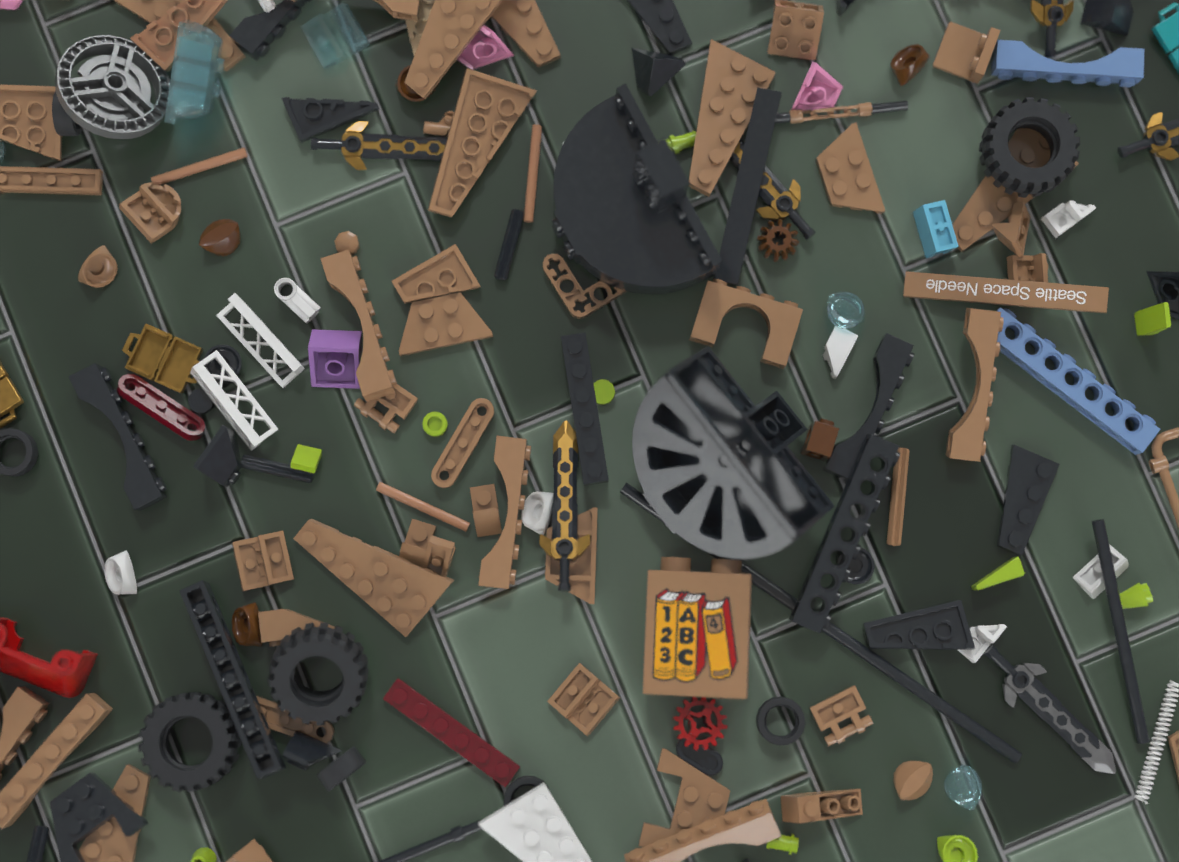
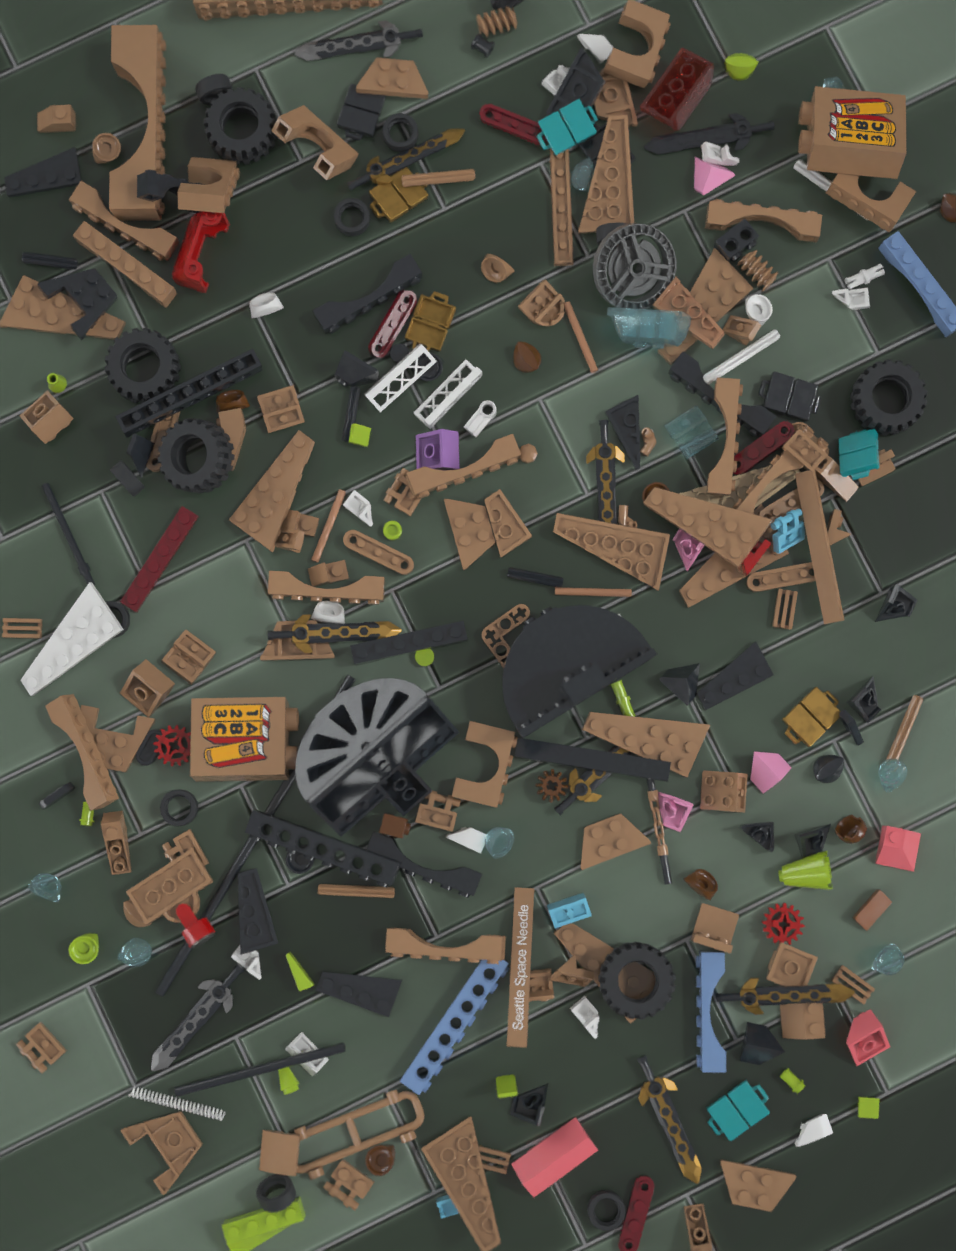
camera: 90 degrees right, 0 degrees up
none -> medium nougat slope [120,659,175,717]
none -> medium nougat plate [126,848,215,948]
none -> white slope [342,490,373,527]
none -> medium nougat plate [415,790,461,832]
none -> medium nougat arm [640,427,657,457]

